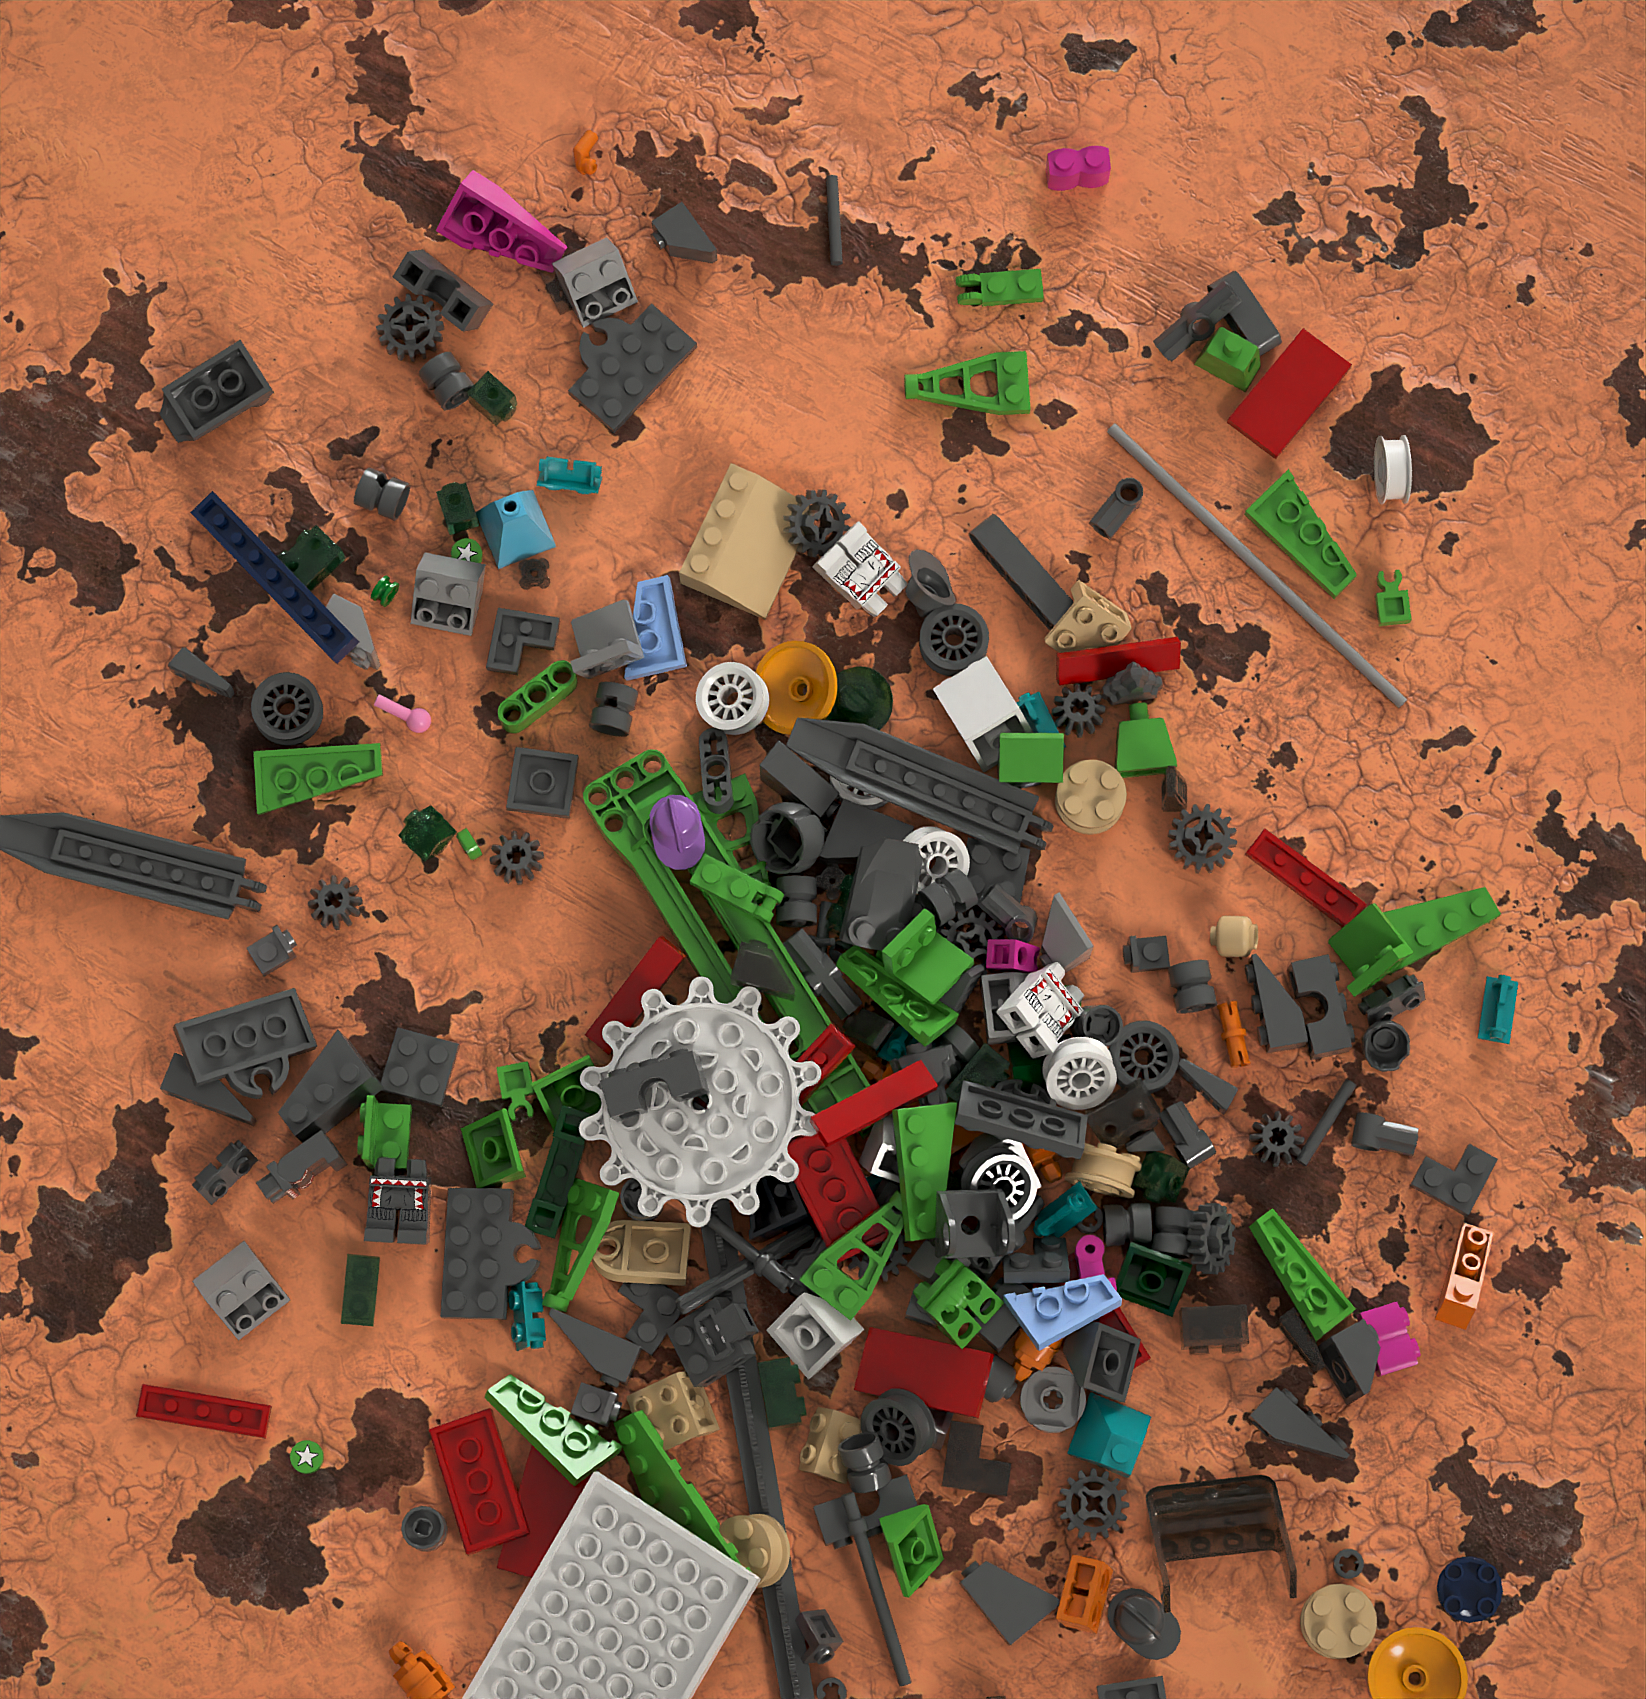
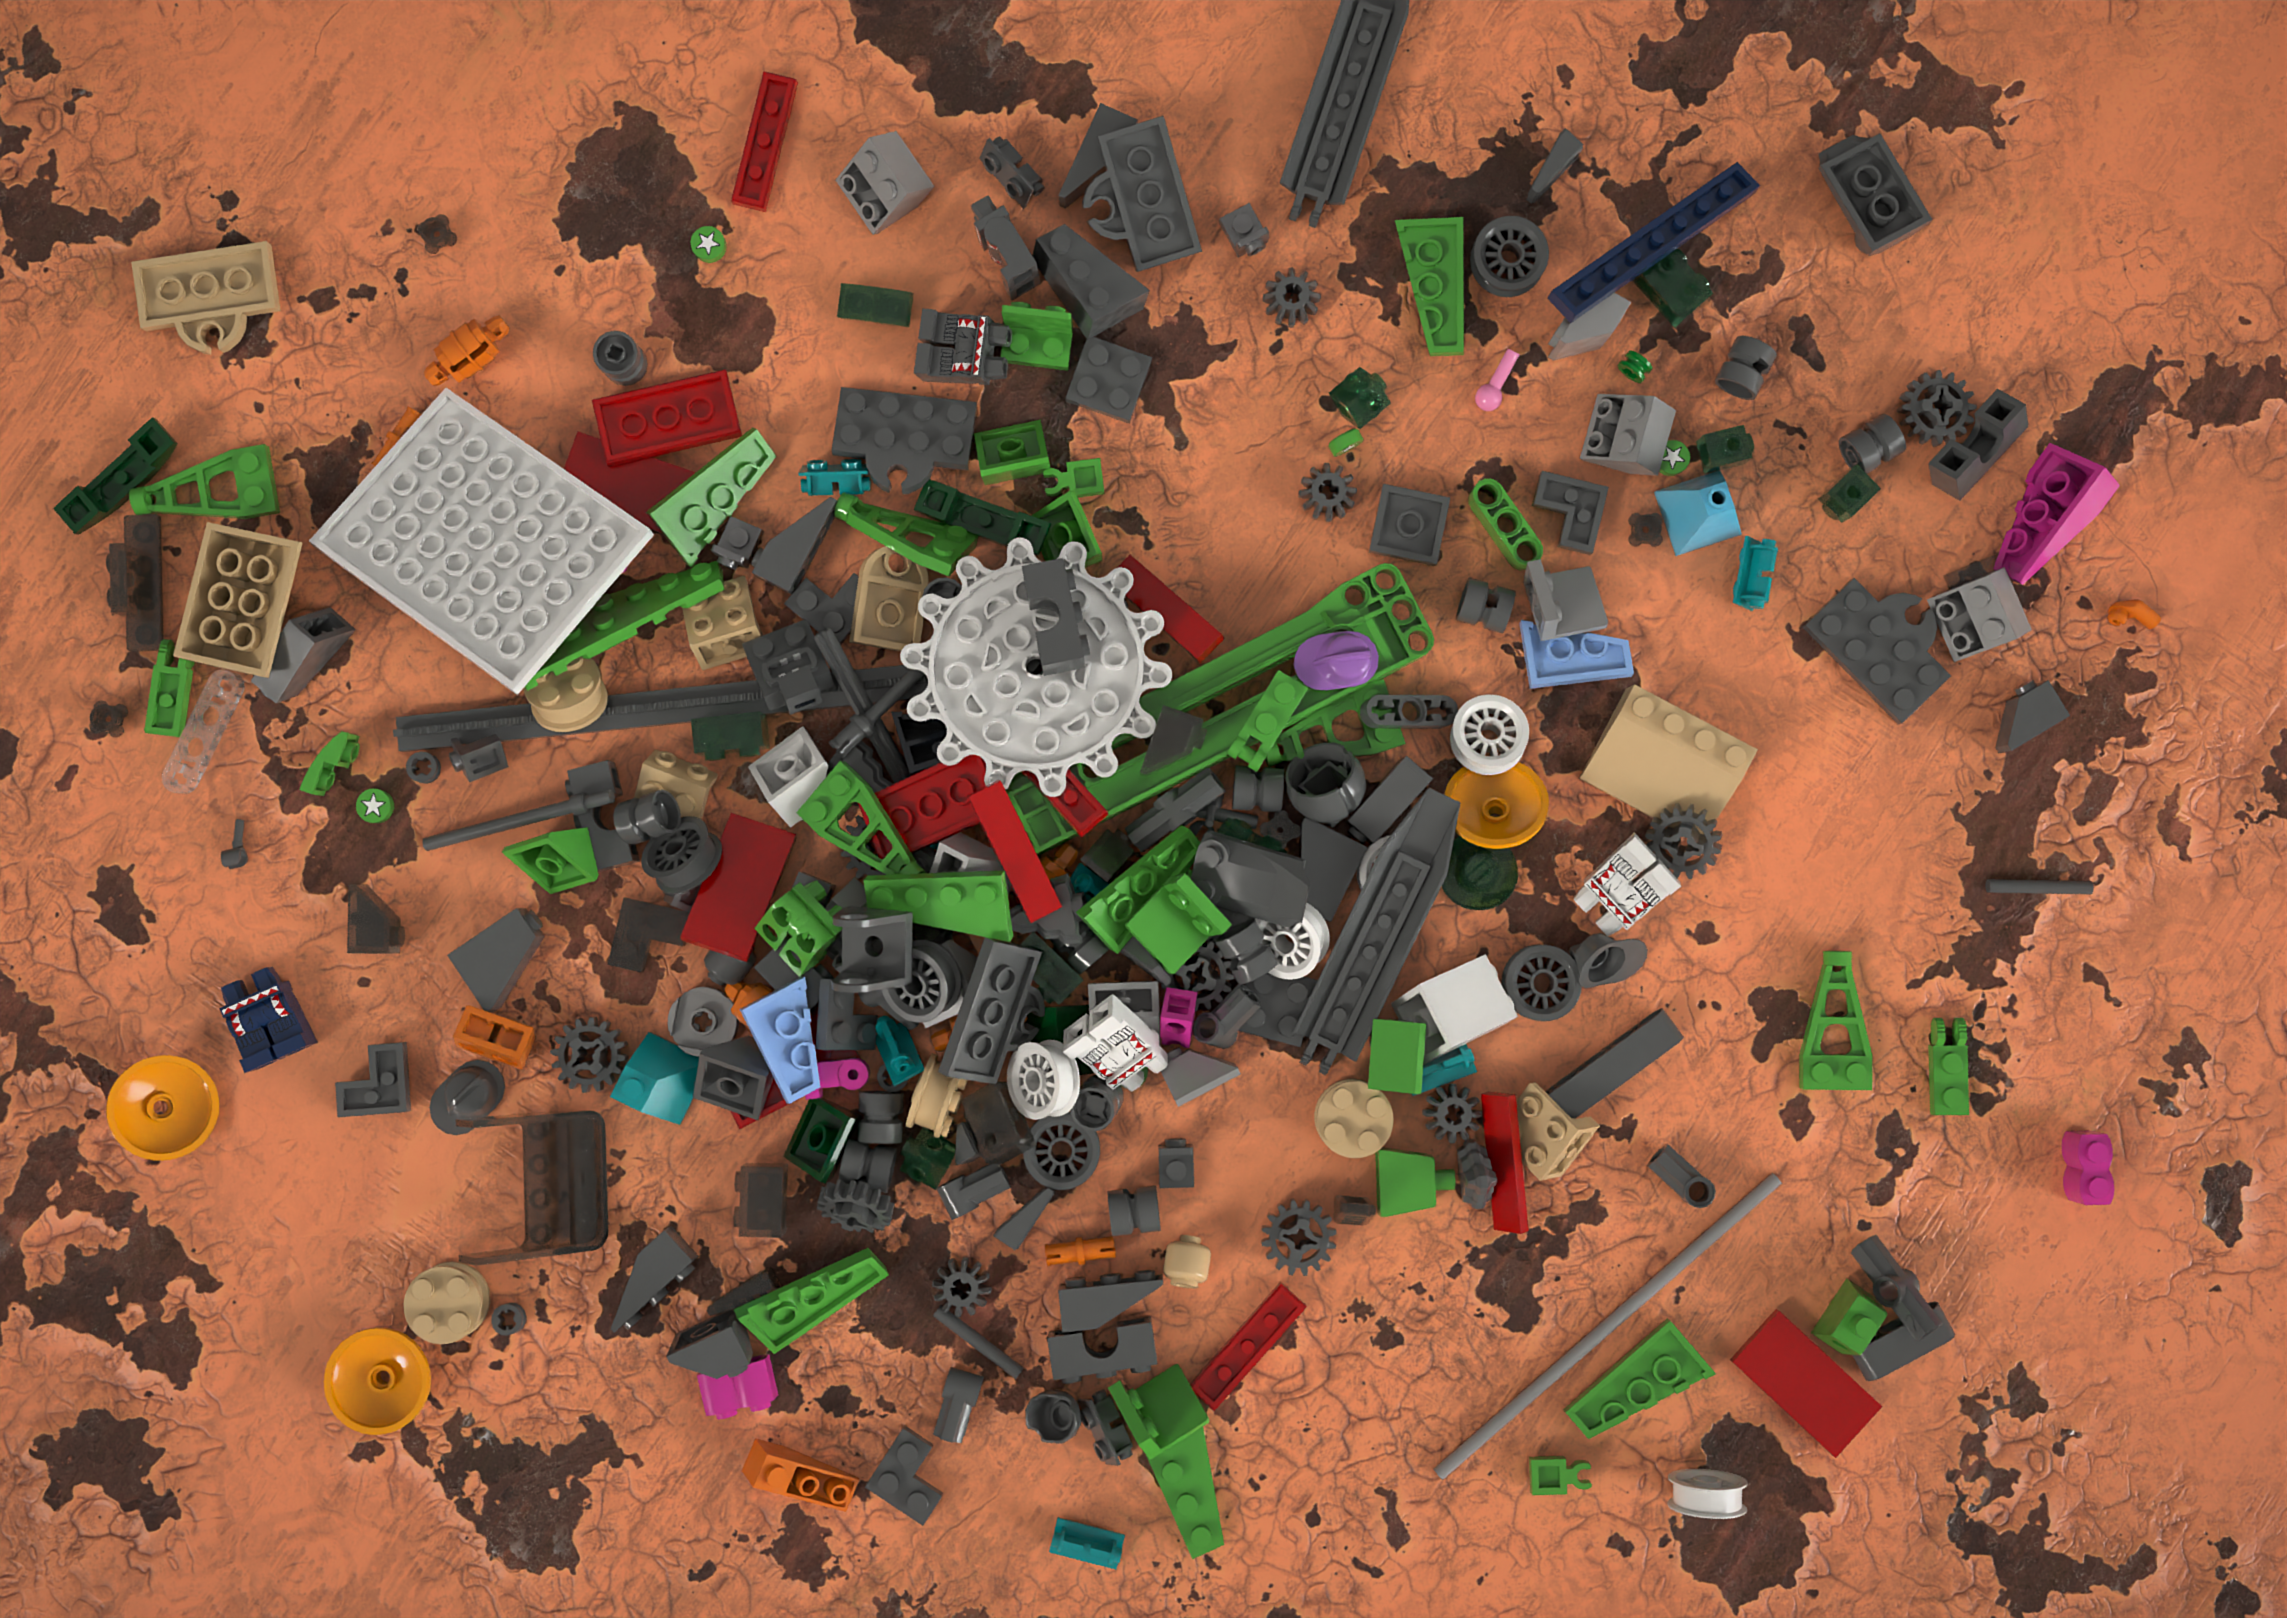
camera: 95 degrees right, 10 degrees up
dark blue dish [1437,1556,1503,1623] -> none

